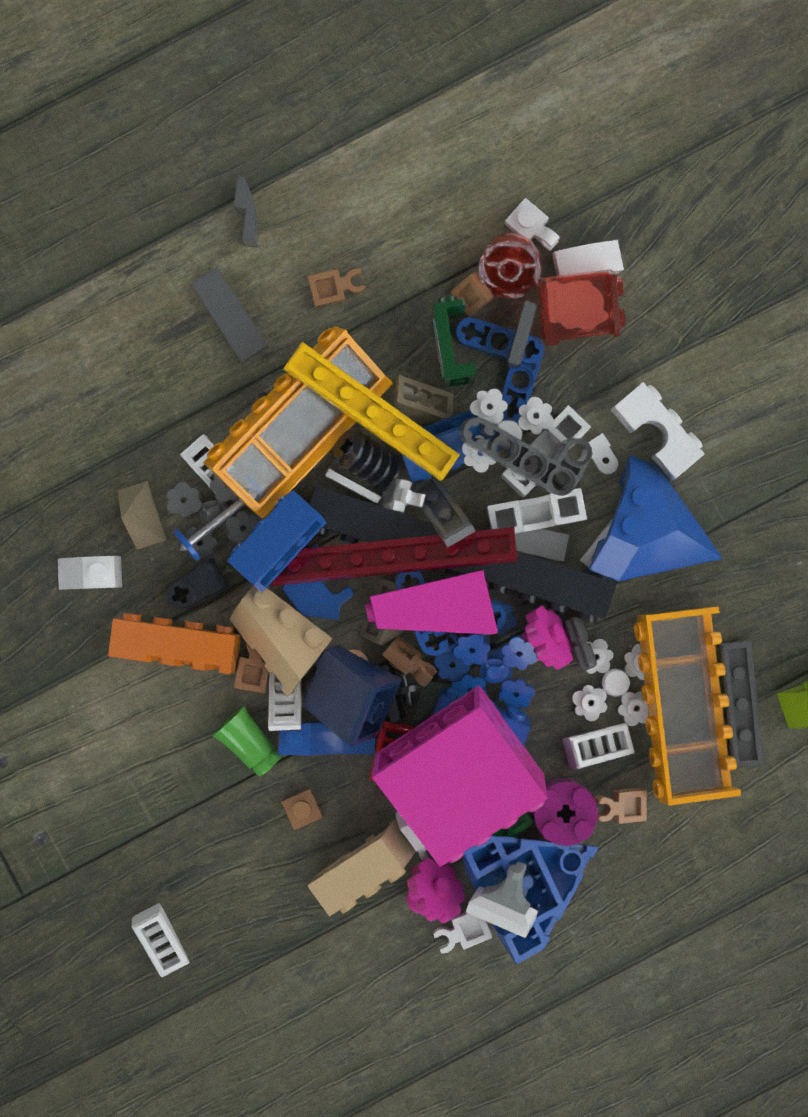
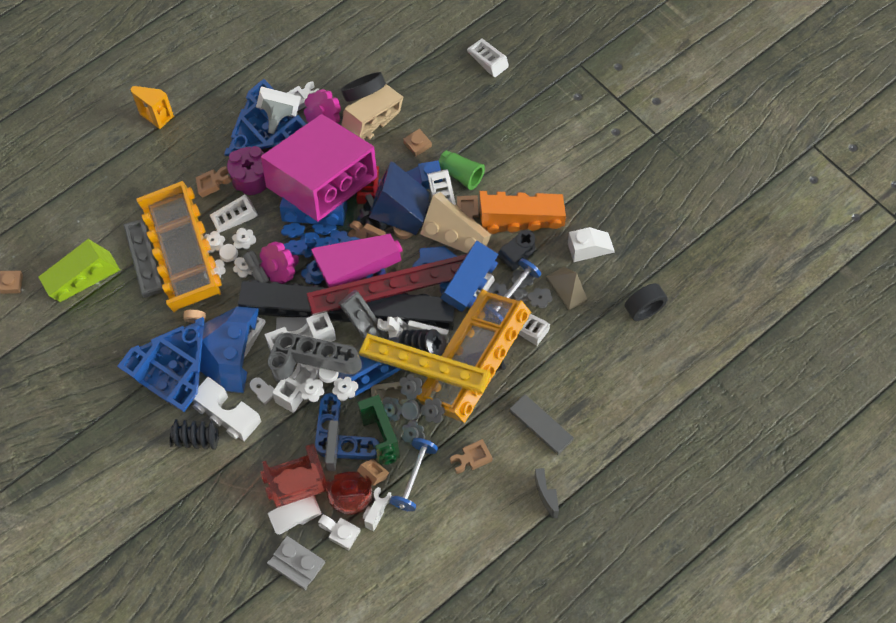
camera: 170 degrees right, 25 degrees down
none -> blue wedge [117,317,204,412]
none -> light orange tile [131,86,174,129]
none -> black piece [169,419,219,450]
none -> light nougat tile [183,310,206,324]
none -> light grey plate [267,536,325,590]
none -> black tyre [341,72,386,102]
none -> white plate [363,487,392,531]
none -> dark grey plant [383,374,445,445]
none -> blue axle [389,438,438,512]
none -> black tyre [624,283,668,321]

